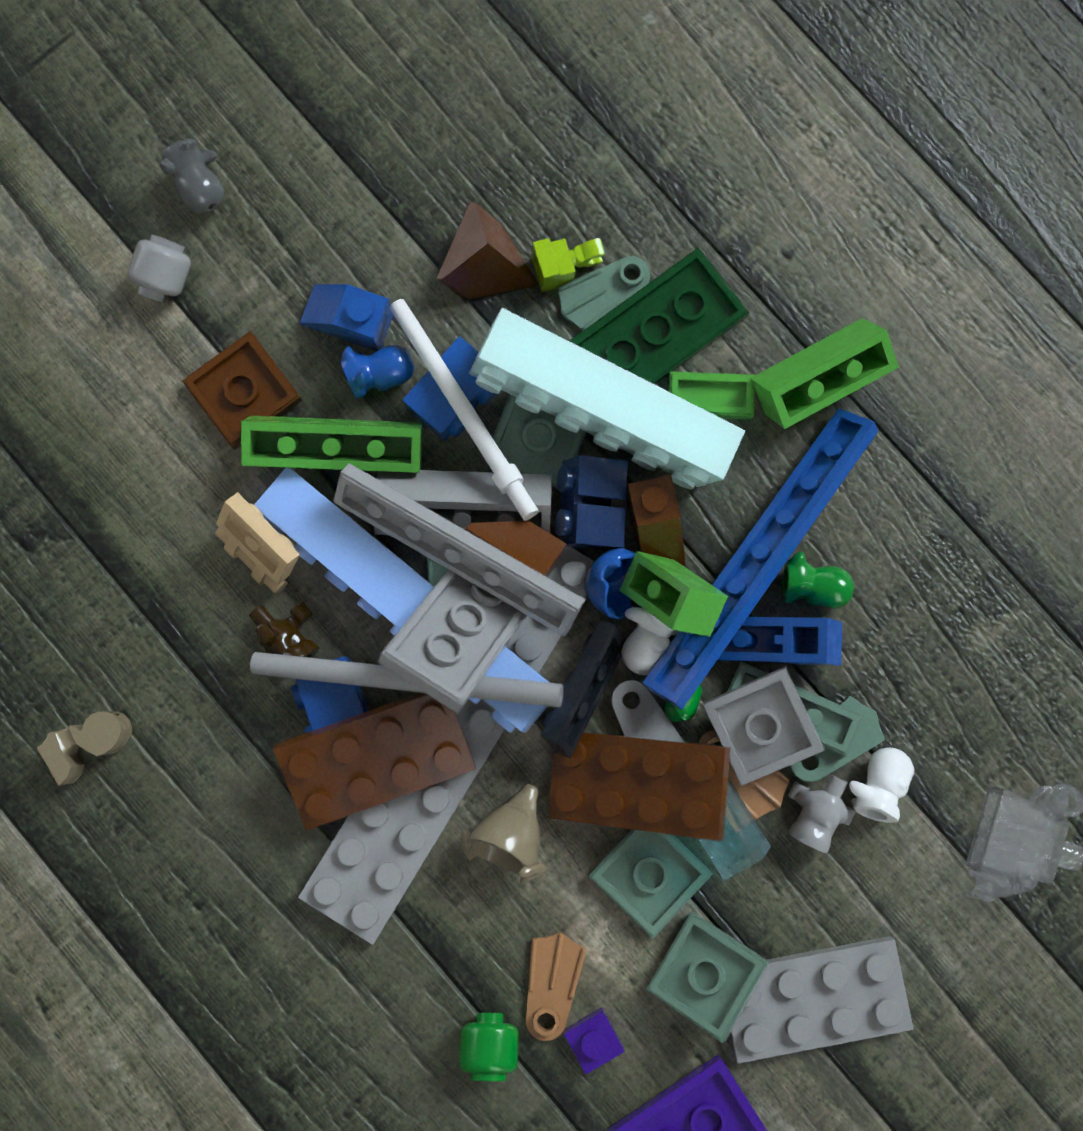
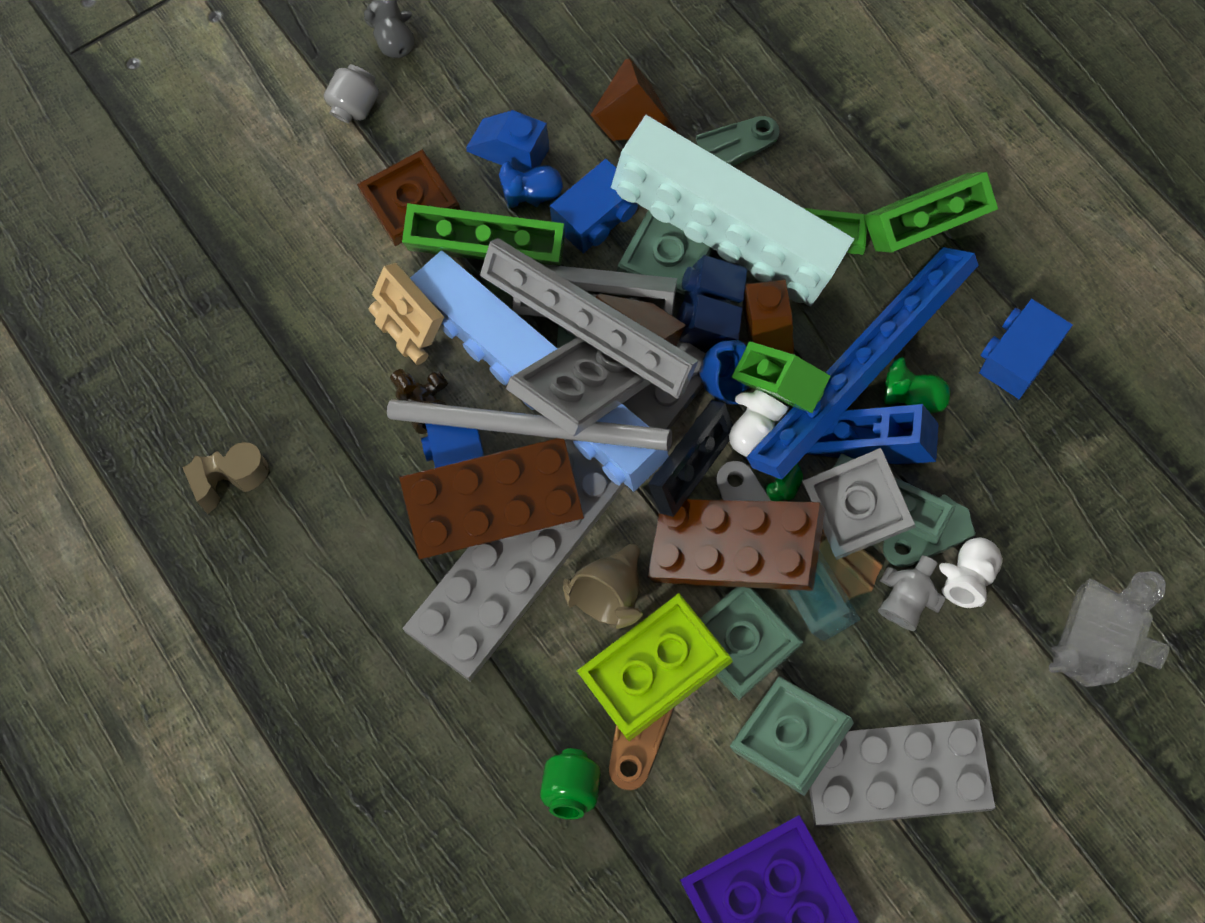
camera: 10 degrees right, 15 degrees down
white bar [390,299,539,521] -> none
lime piece [531,238,605,293] -> none
dark purple plate [564,1007,625,1074] -> none
dark green tile [569,247,750,385] -> none
none -> lime tile [577,593,733,741]
none -> blue brick [979,298,1073,400]

